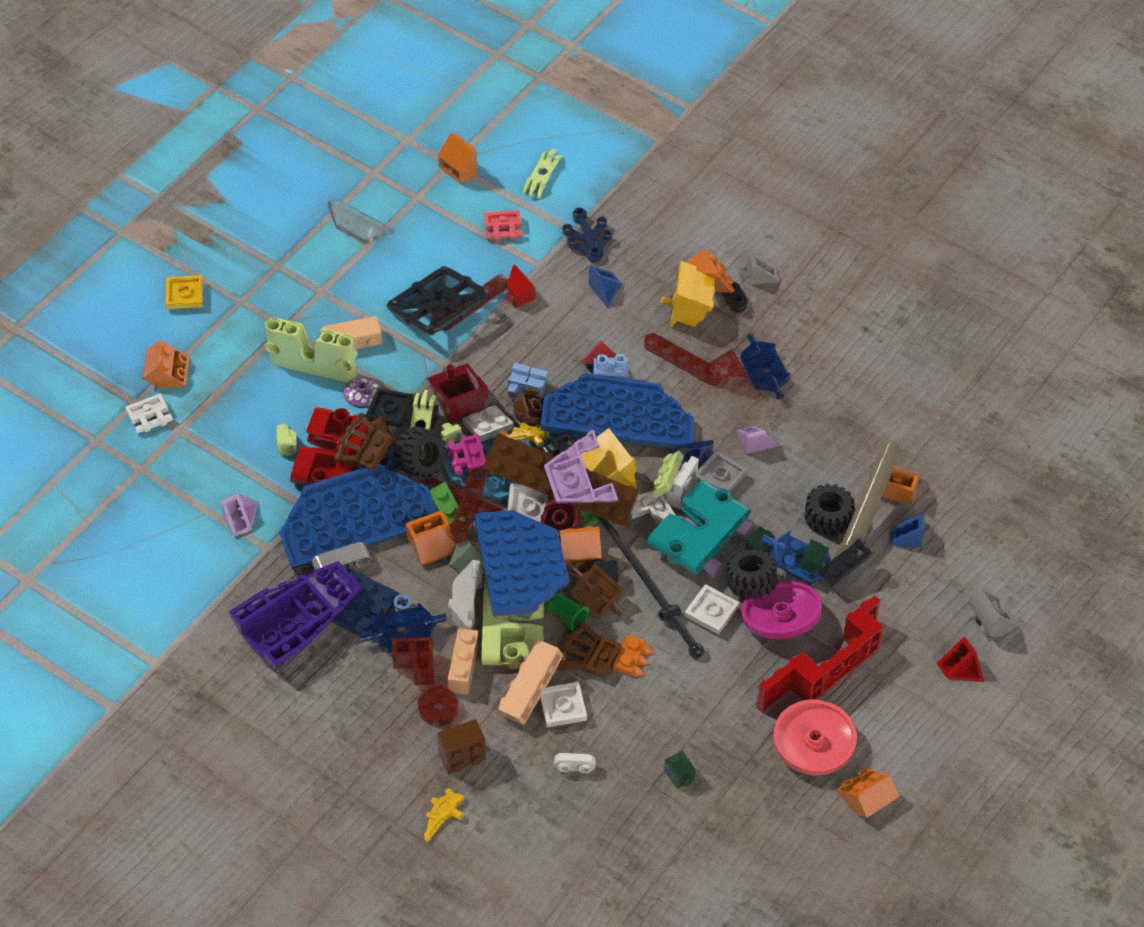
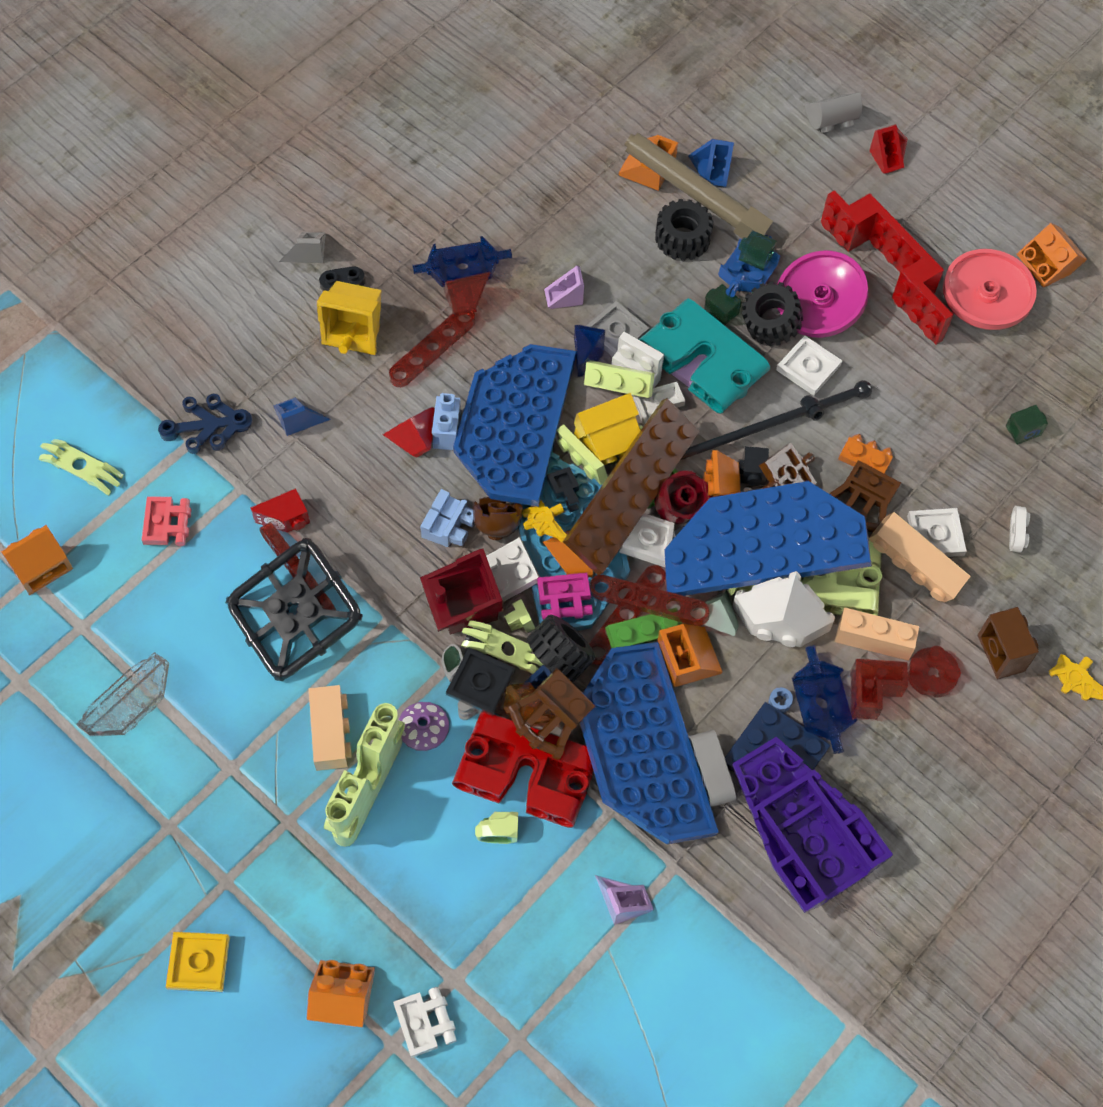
camera: 85 degrees left, 10 degrees up
lavender wing [544,430,619,503] -> none
orange slope [688,248,735,293] -> none
black plate [819,537,875,587] -> none

